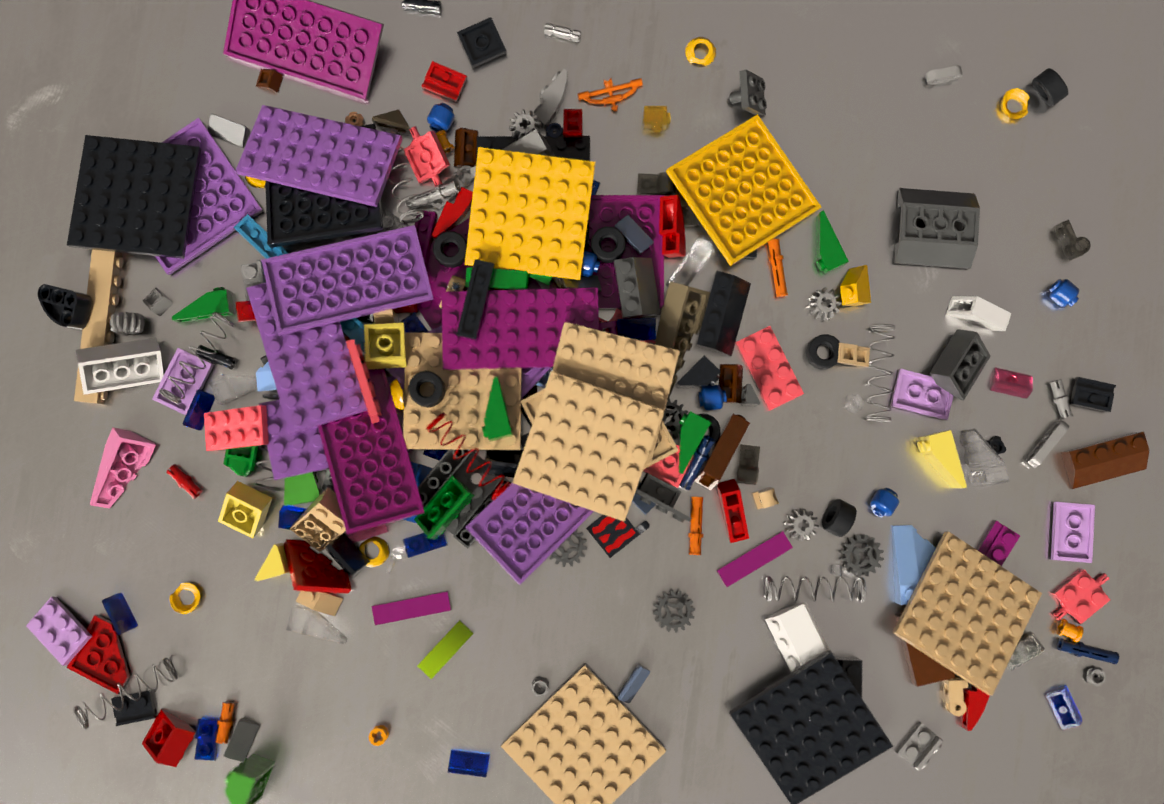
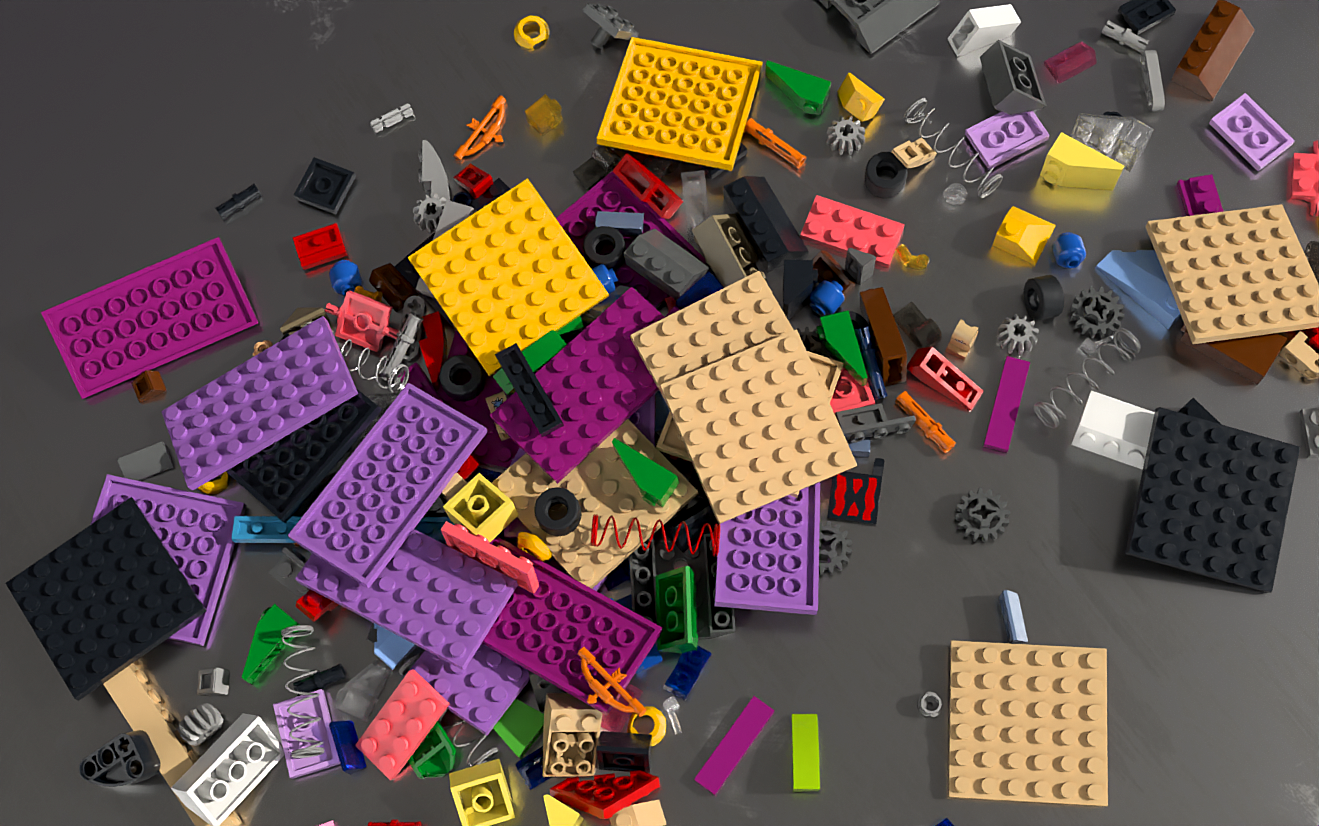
camera: 35 degrees left, 15 degrees down
none -> orange piece [578,647,647,717]
none -> clear yellow arm [895,244,929,270]
none -> yellow slope [992,206,1056,265]

